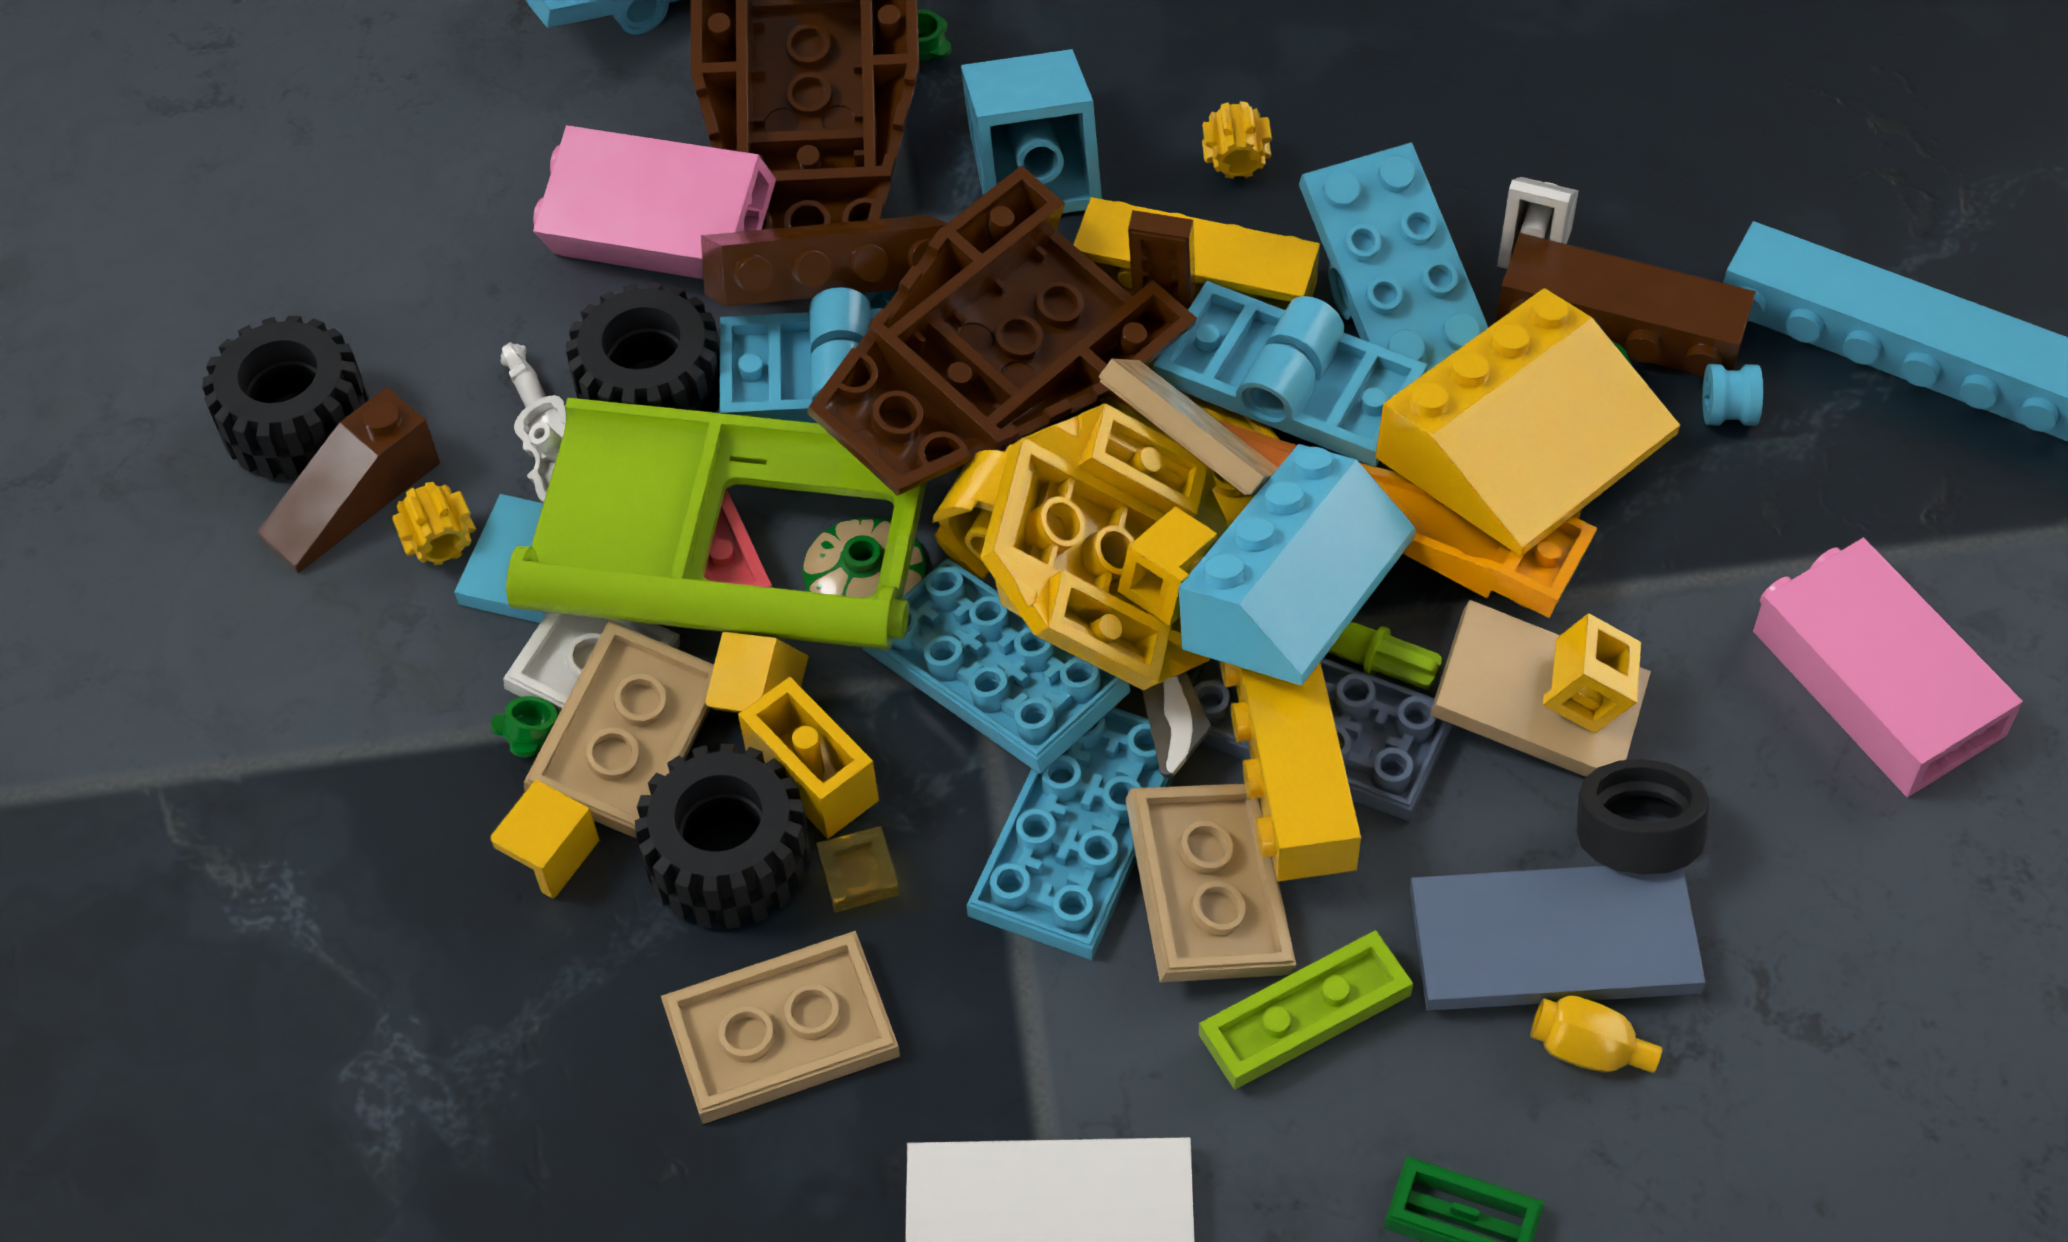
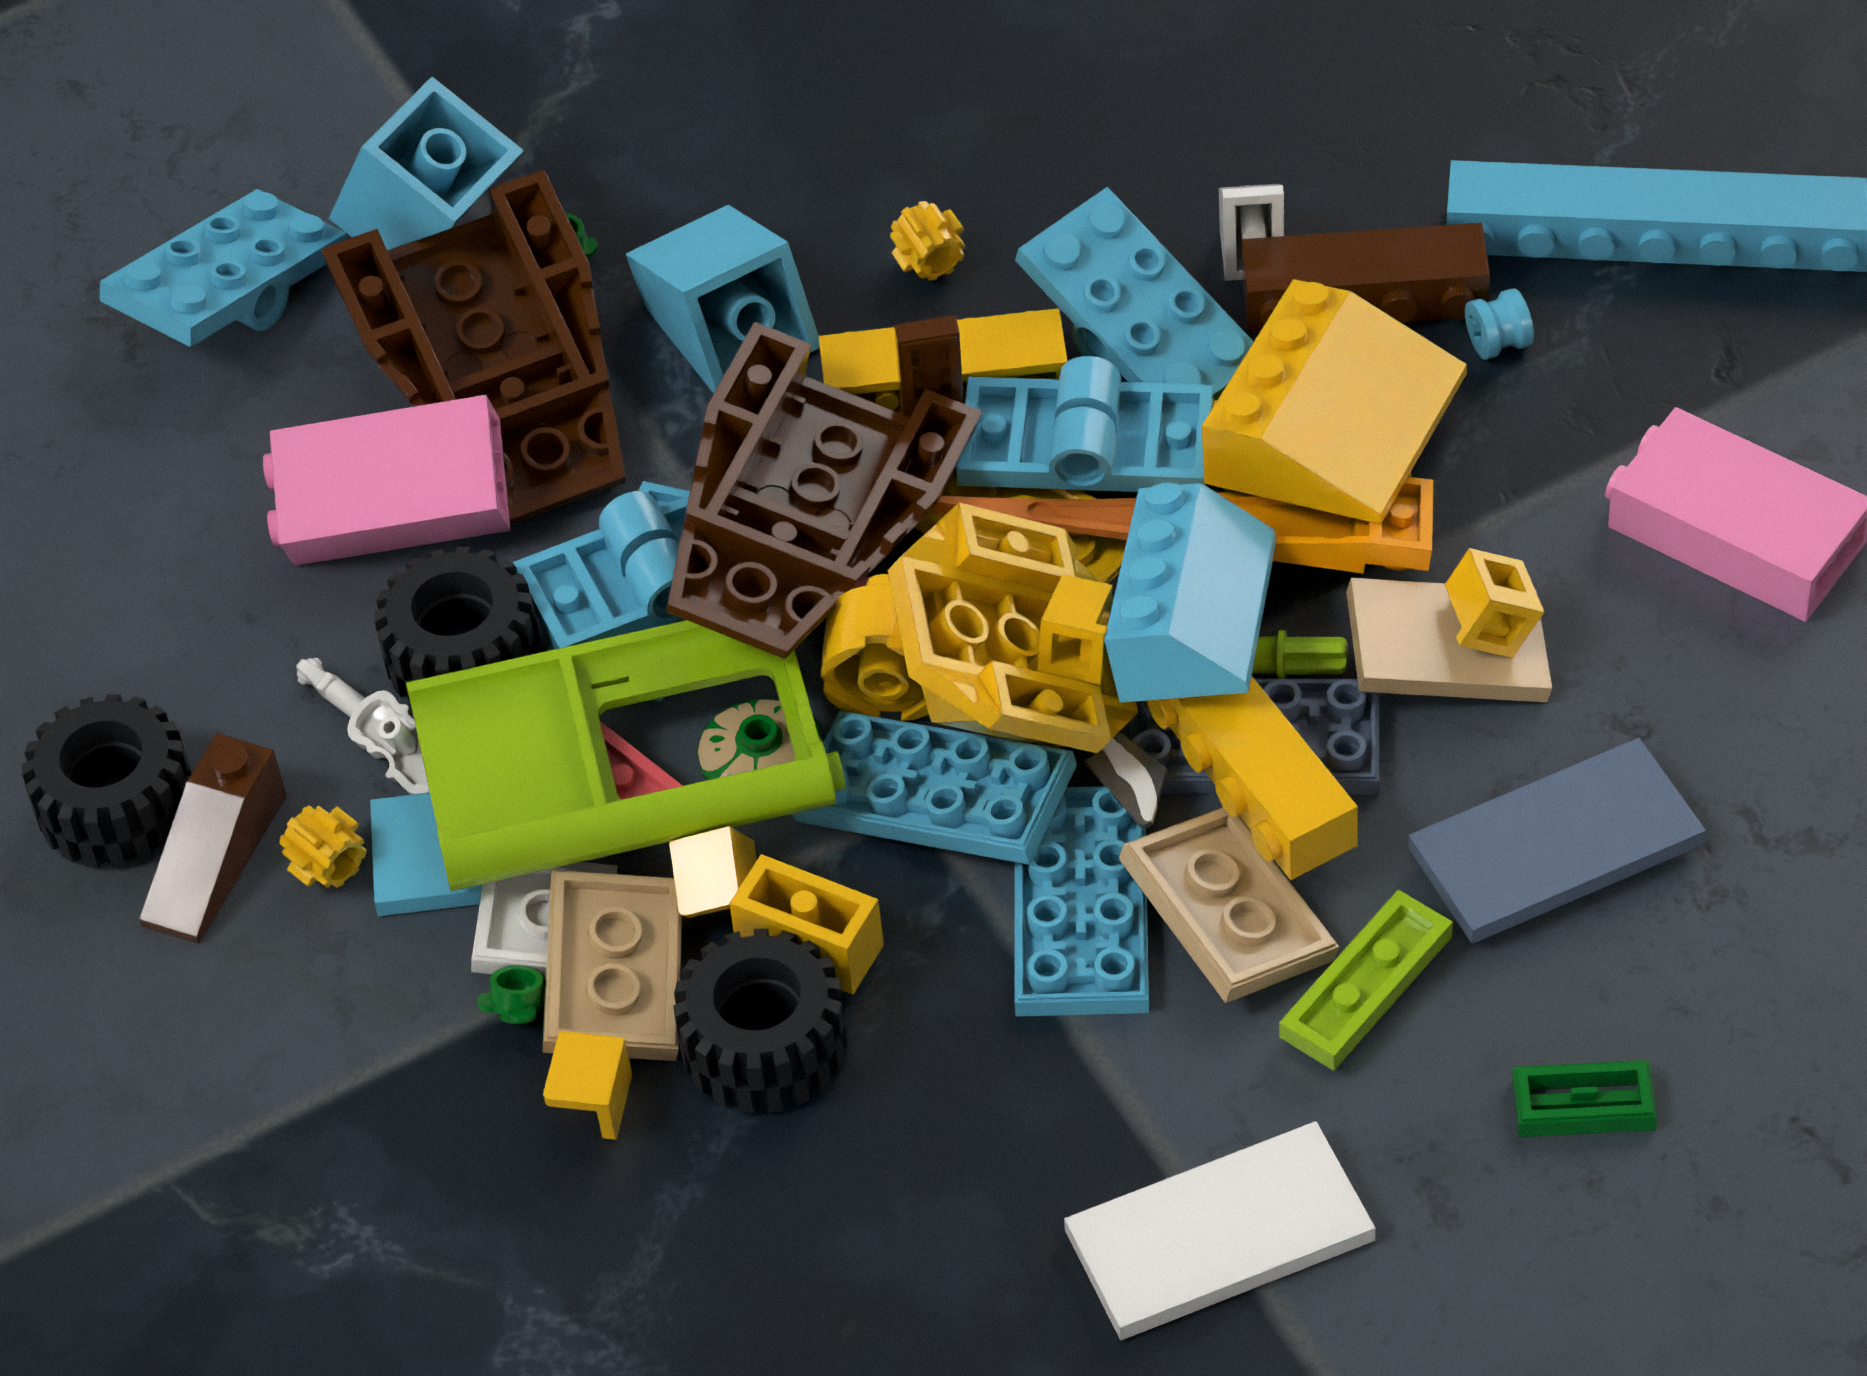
camera: 20 degrees left, 5 degrees down
tan tile [661,931,900,1125] -> none
reddish brown brick [701,215,947,306] -> none
clear yellow plate [816,826,900,912] -> none
tan tile [1098,359,1278,496] -> none
yellow plant [1530,996,1662,1073] -> none
black tyre [1577,759,1710,875] -> none

